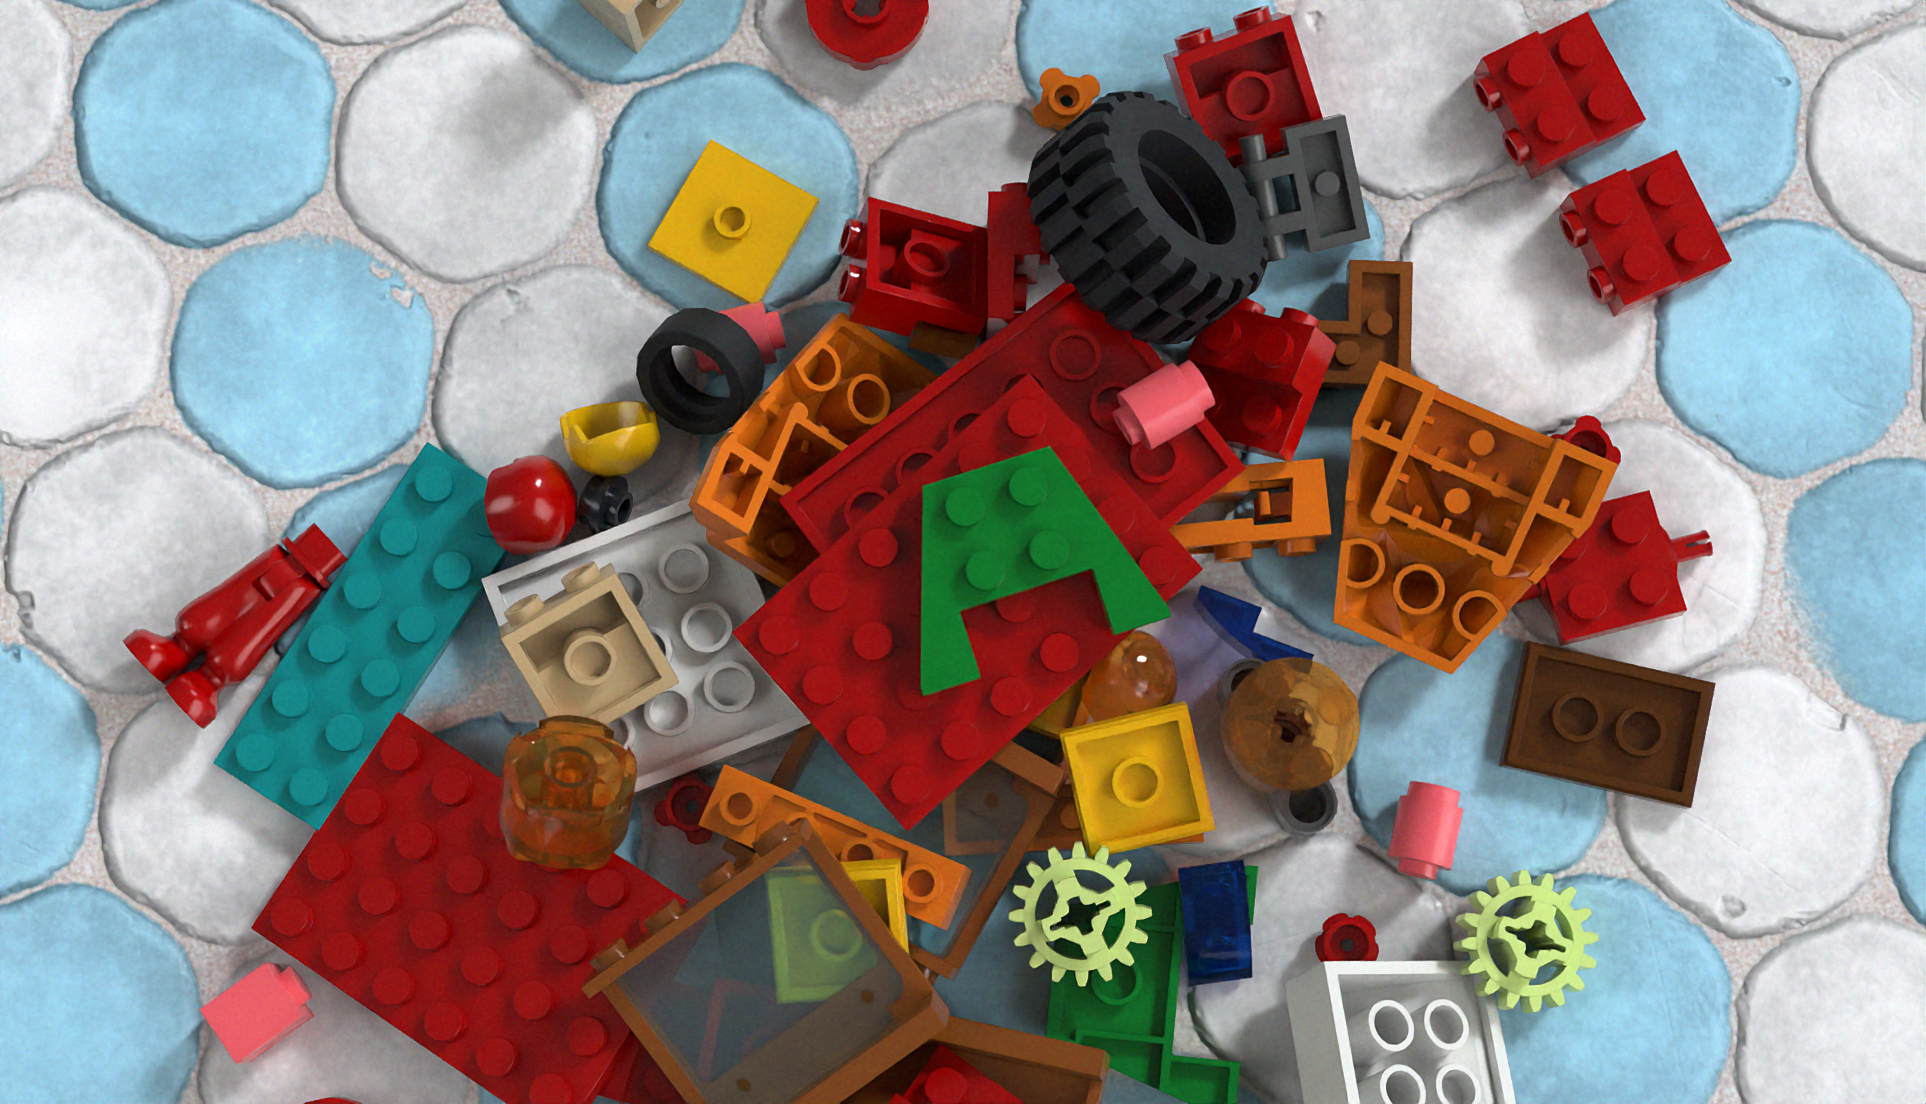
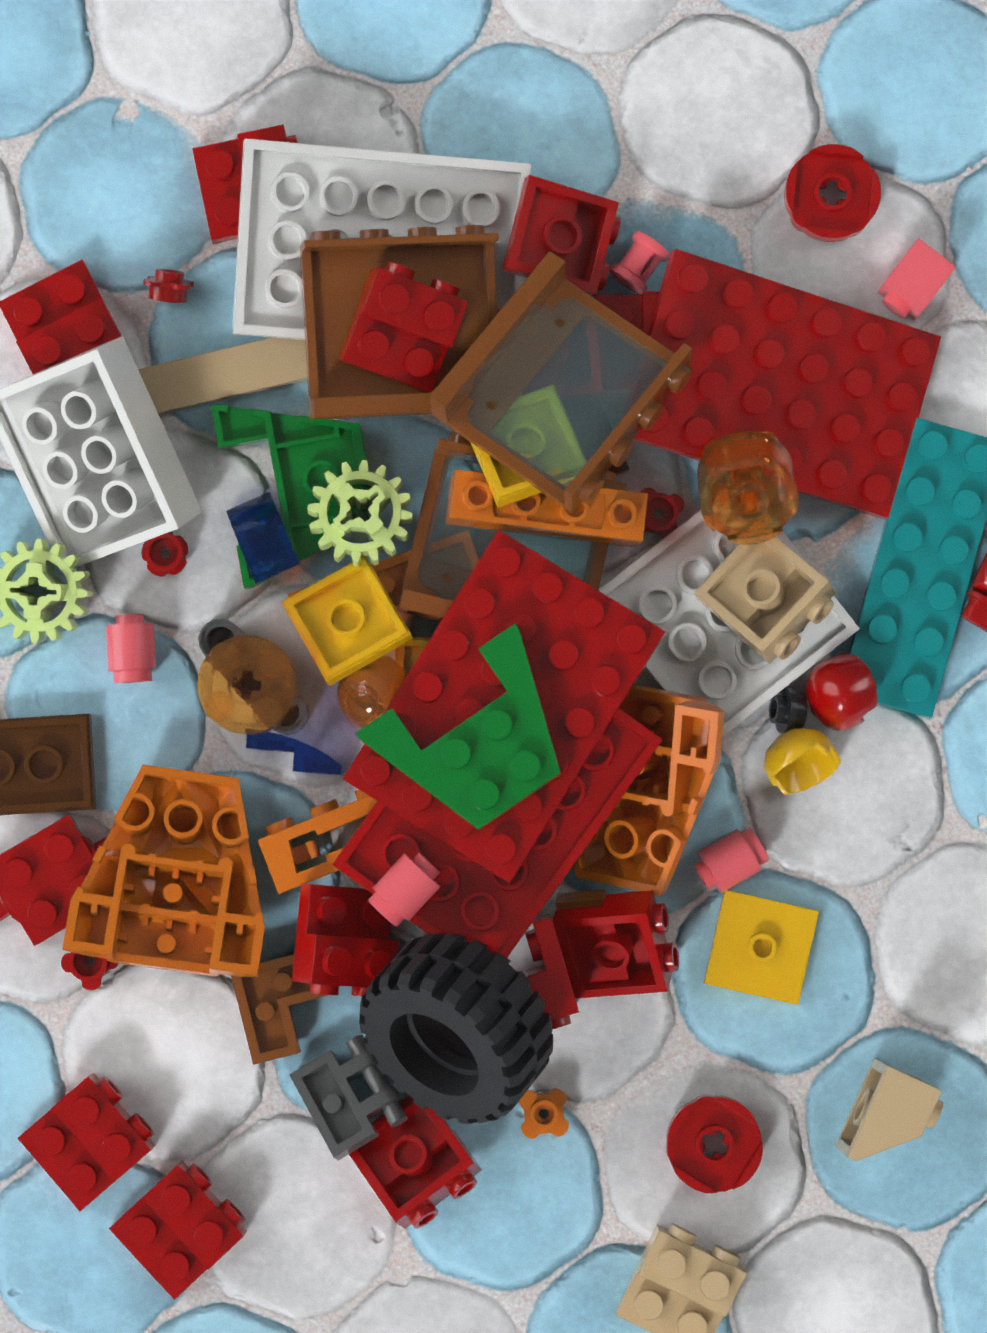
camera: 160 degrees right, 5 degrees up
black tyre [636,308,765,435] -> none

